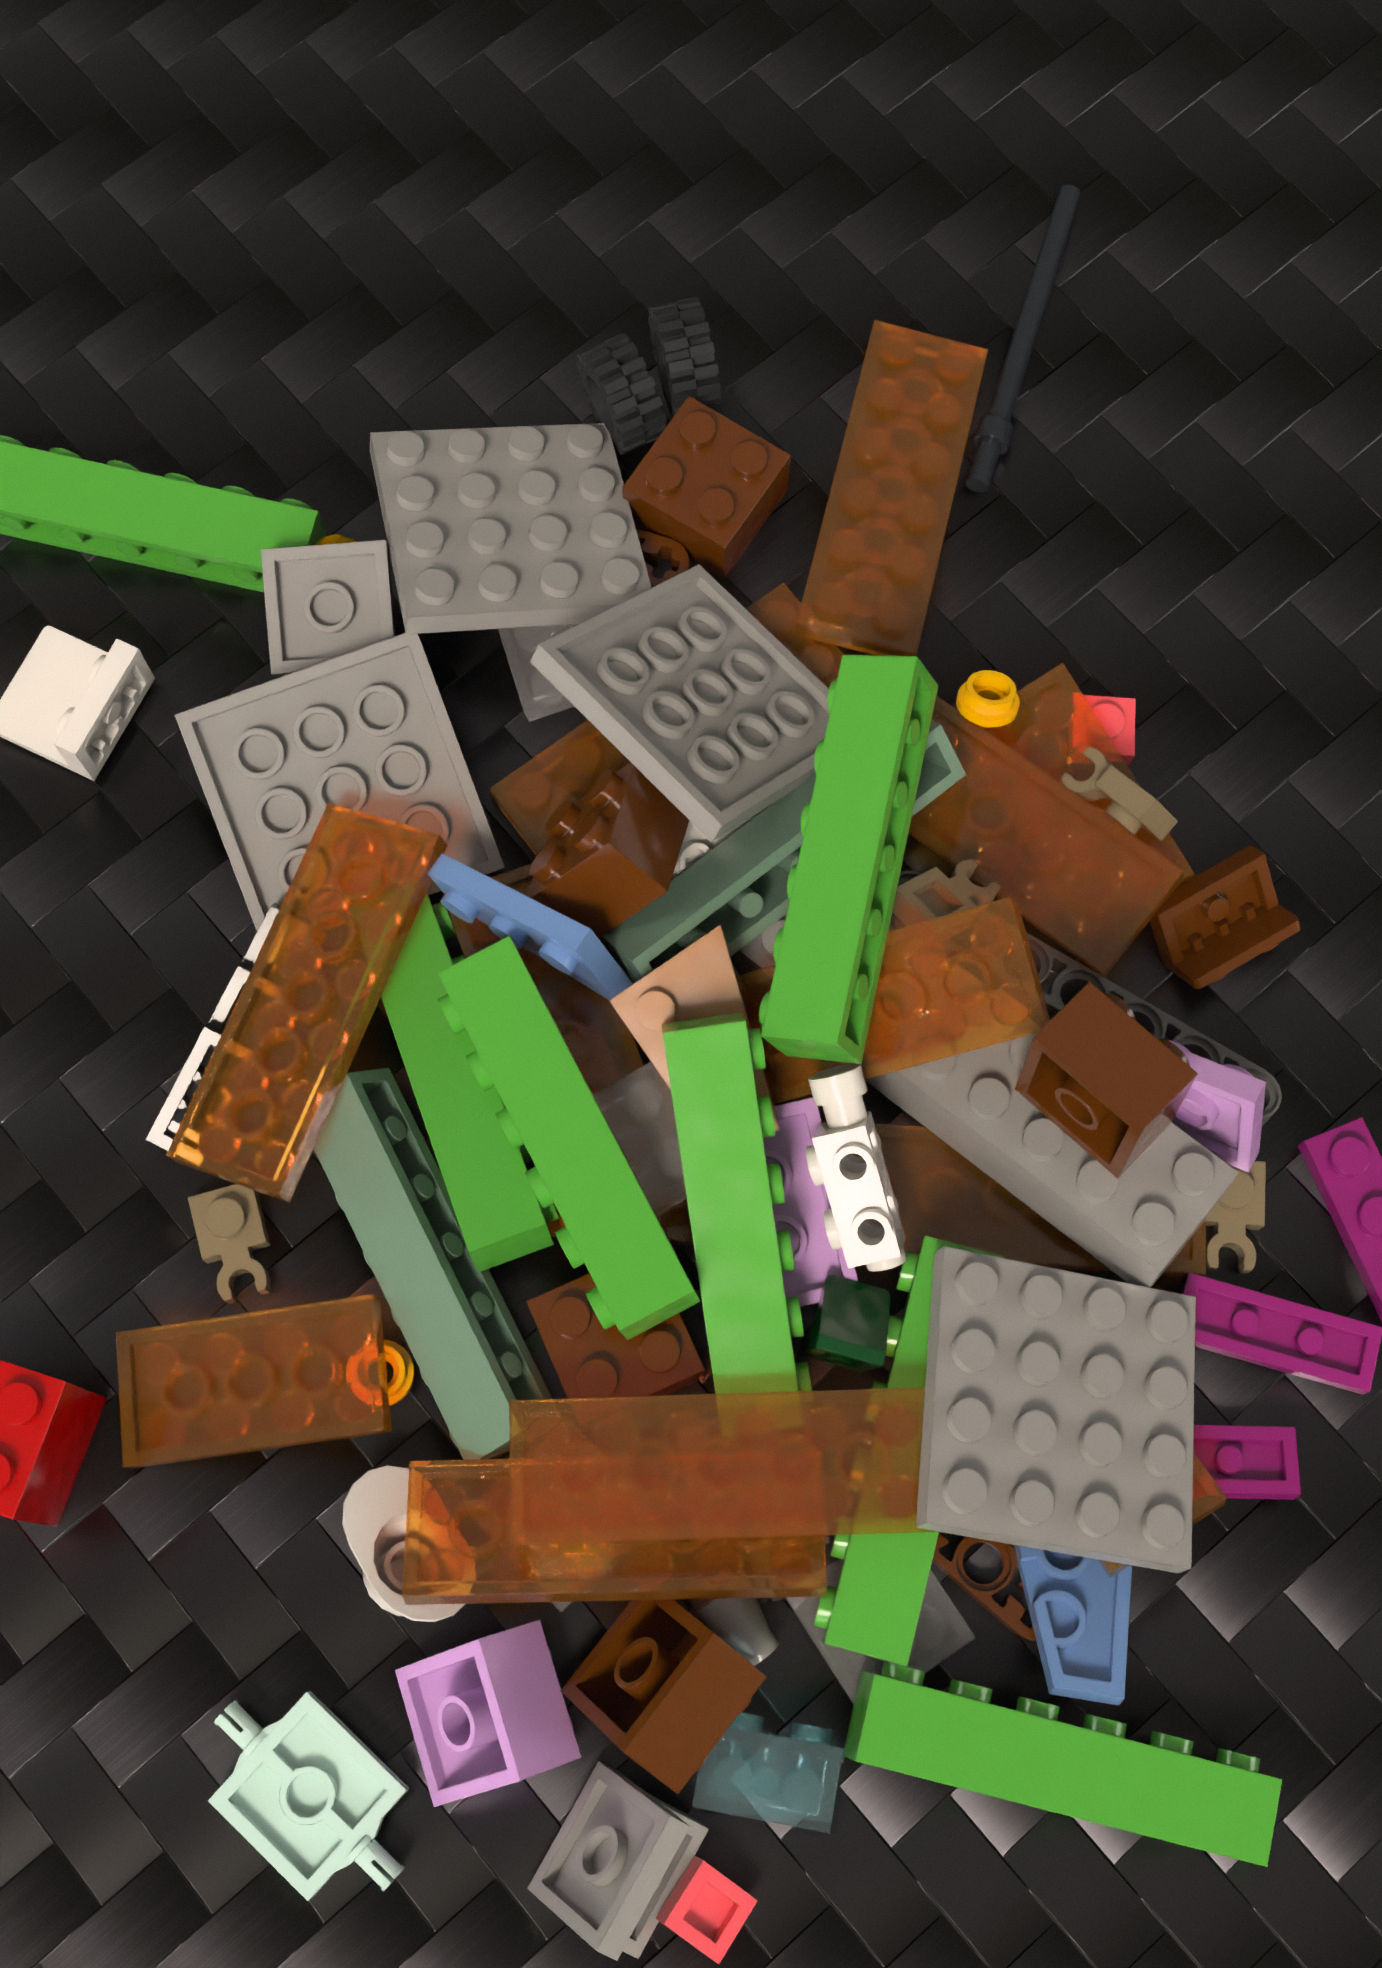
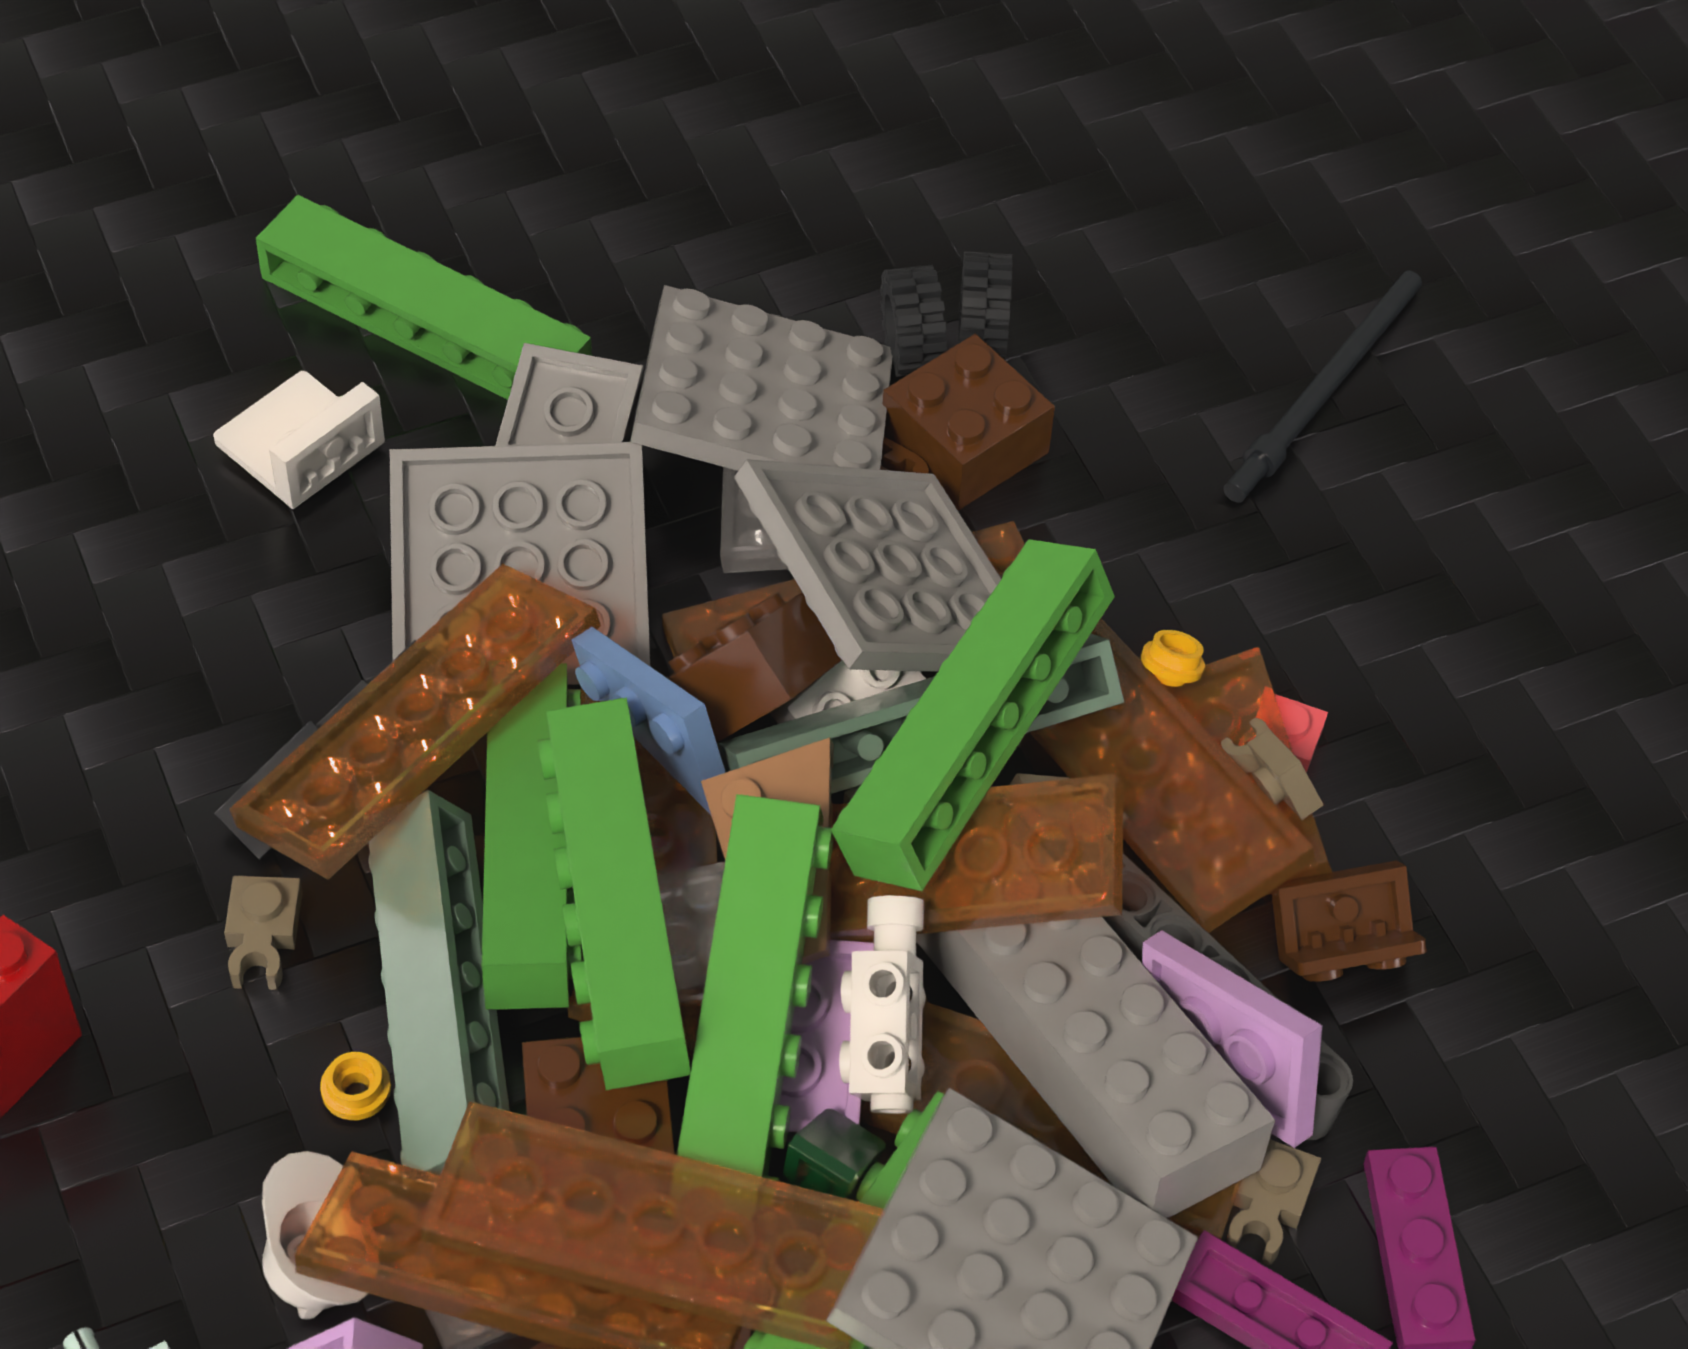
camera: 15 degrees right, 20 degrees down
clear orange plate [116,1294,392,1469] -> none
clear orange plate [794,320,988,656] -> none
reddish brown brick [1015,982,1198,1179] -> none

